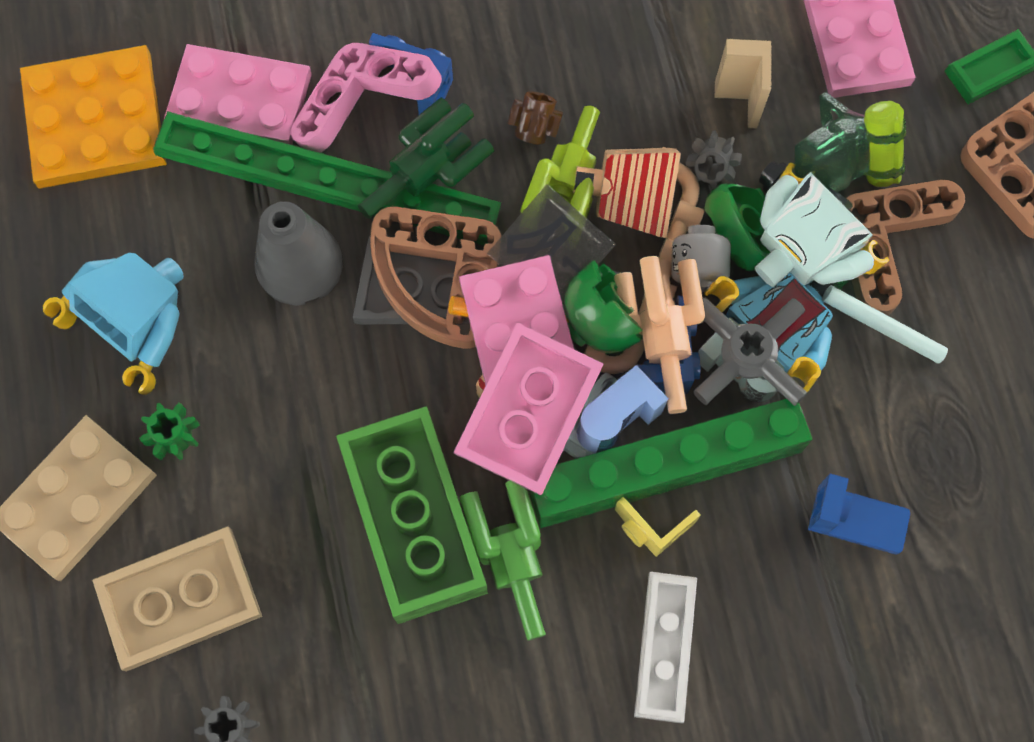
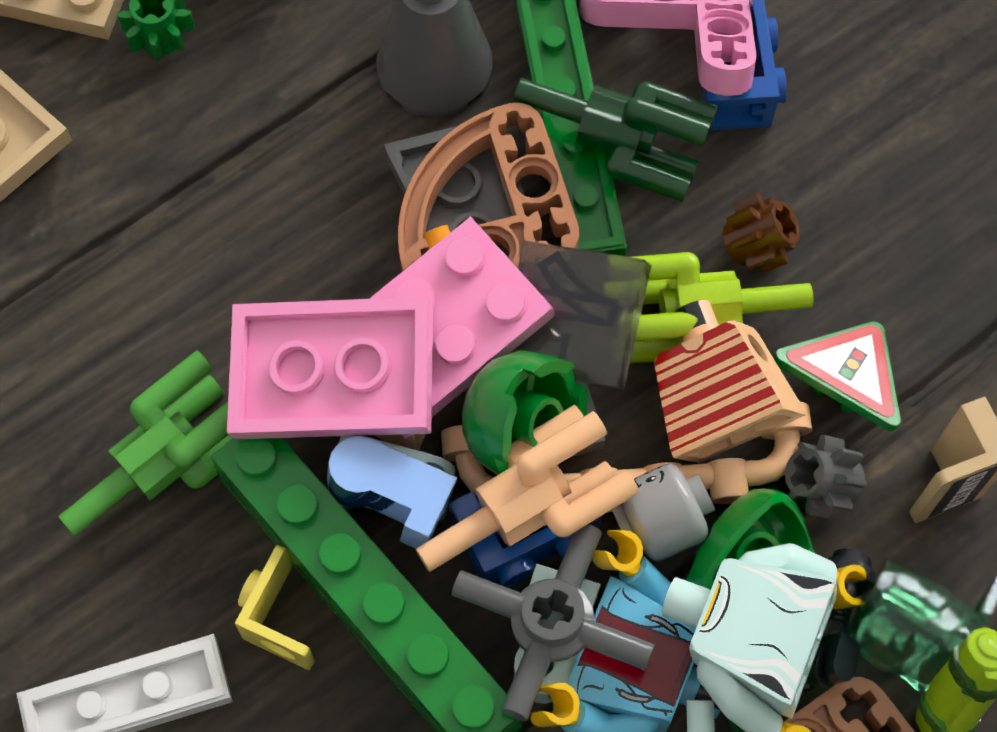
camera: 65 degrees right, 5 degrees down
bright green brick [336,406,488,624] -> none
none -> piece [773,321,901,431]

